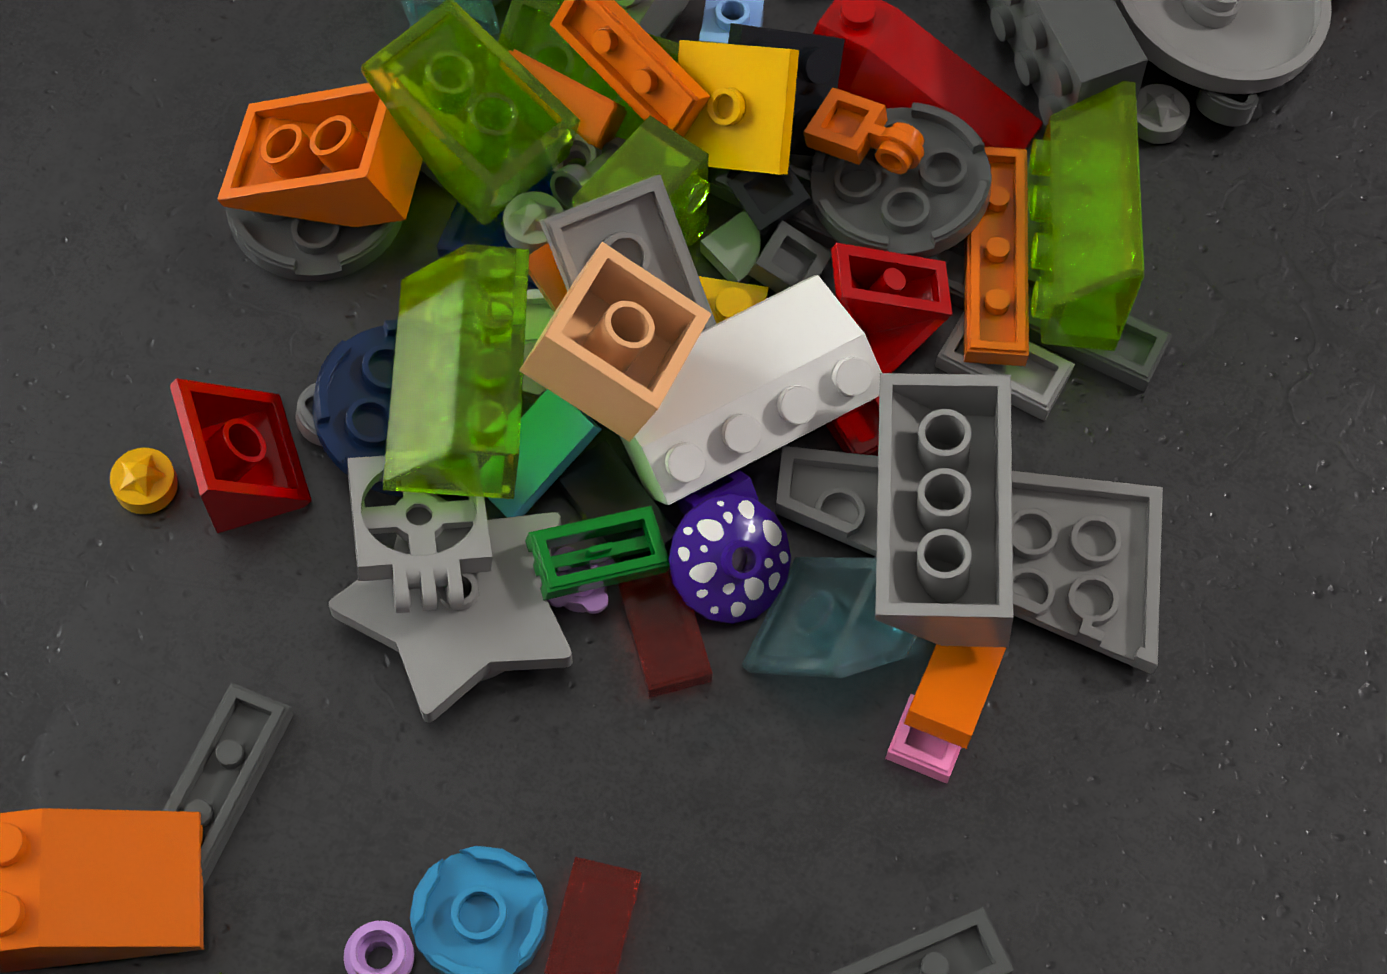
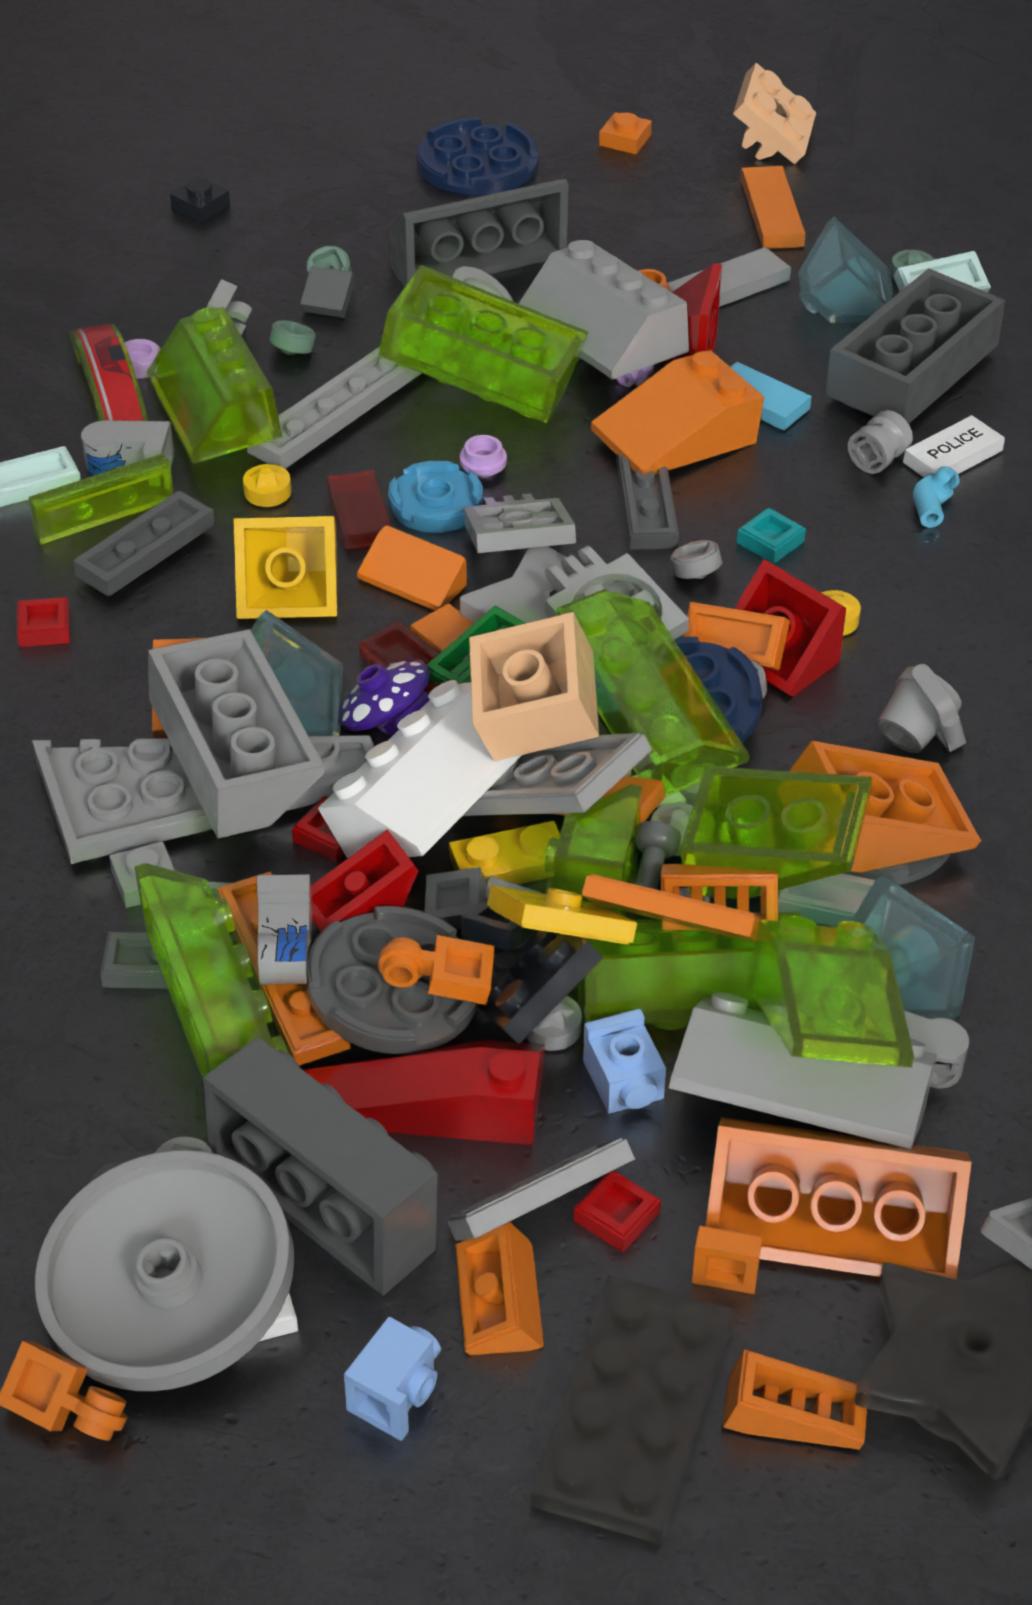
camera: 155 degrees right, 20 degrees down
none -> red tile [17,597,70,647]
none -> light grey plate [109,841,180,908]
none -> yellow slope [234,516,337,620]
none -> light grey leg [257,874,312,985]
none -> orange slope [357,526,467,611]
none -> orange tile [410,603,474,657]
none -> light grey piece [463,493,576,553]
none -> light grey tile [671,540,723,579]
none -> orange tile [682,602,790,671]
none -> teal tile [737,508,806,564]
none -> light grey piece [877,664,966,753]

